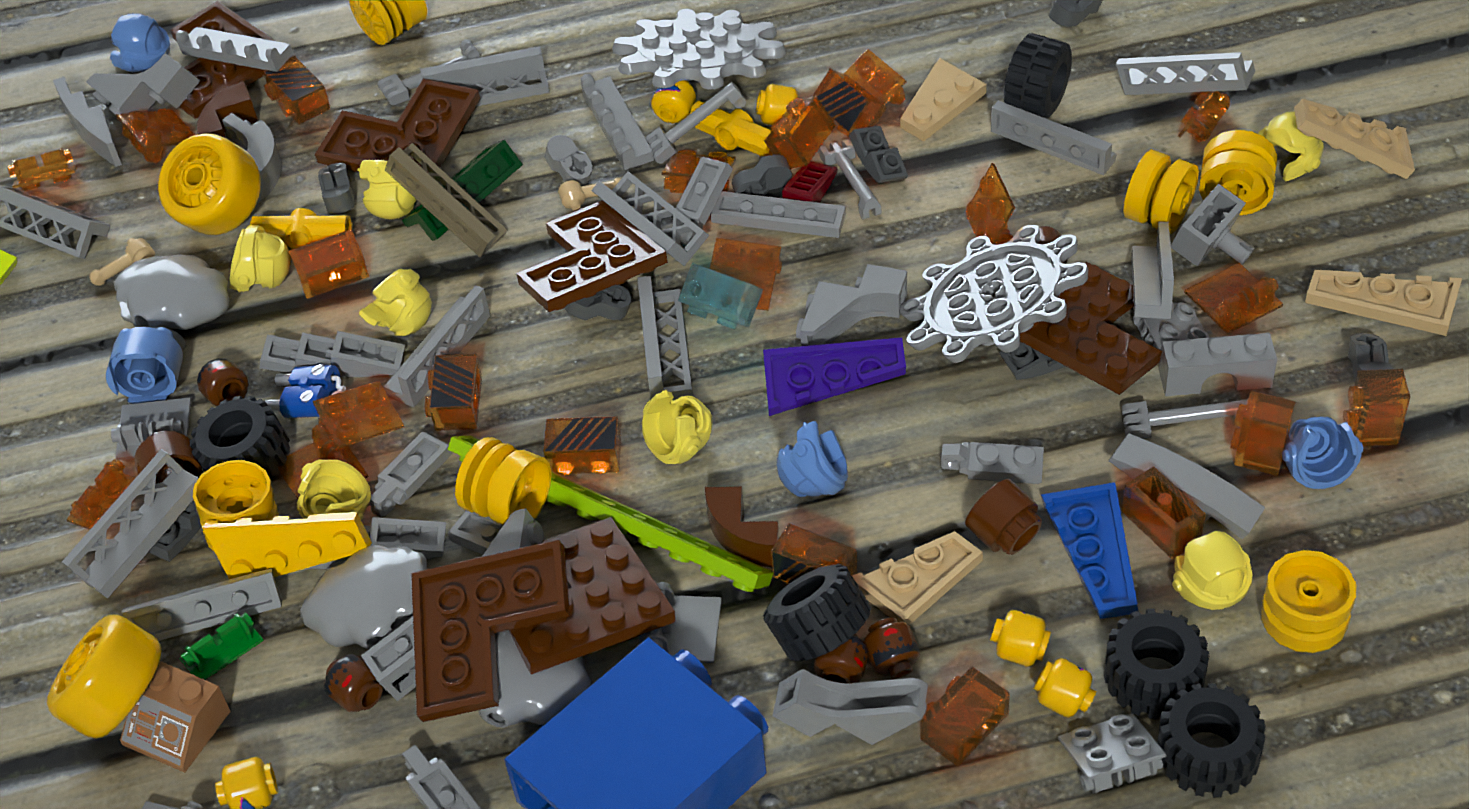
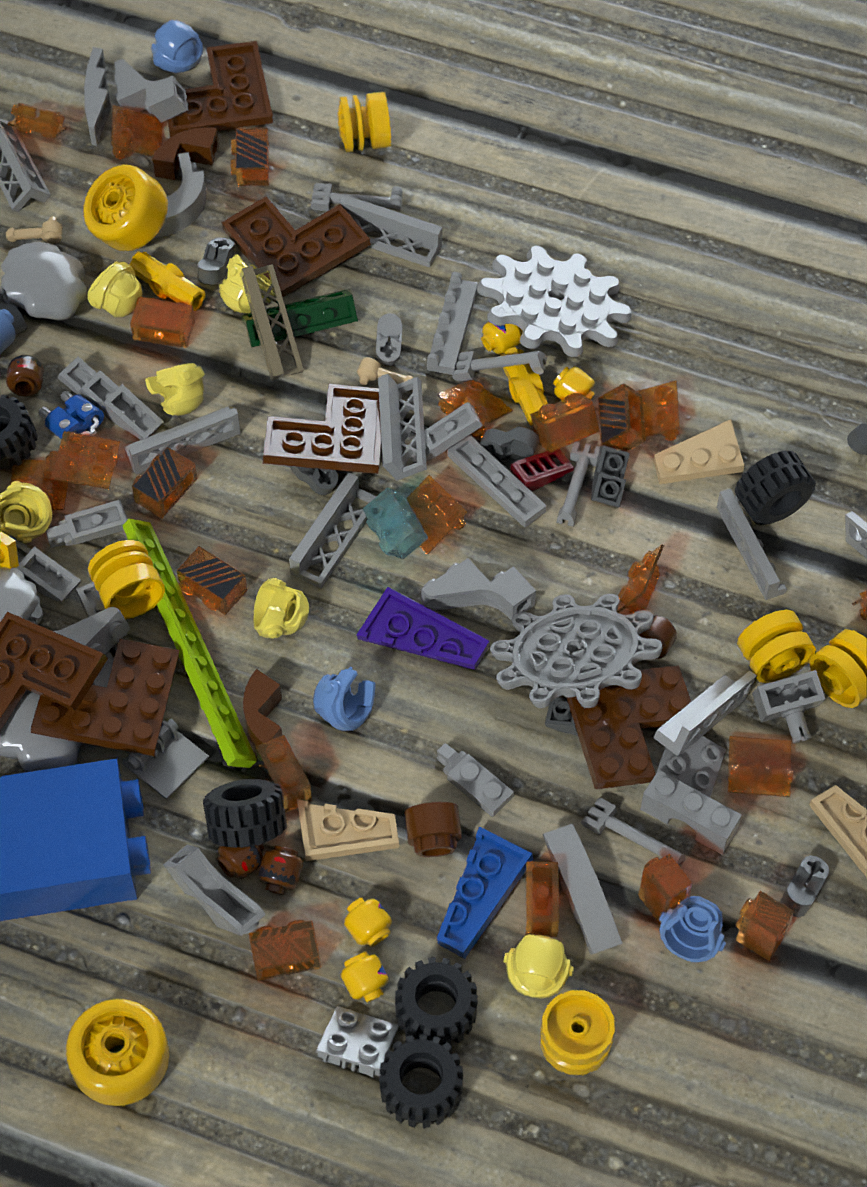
camera: 30 degrees right, 10 degrees up
light grey hinge [176,27,294,72] -> none

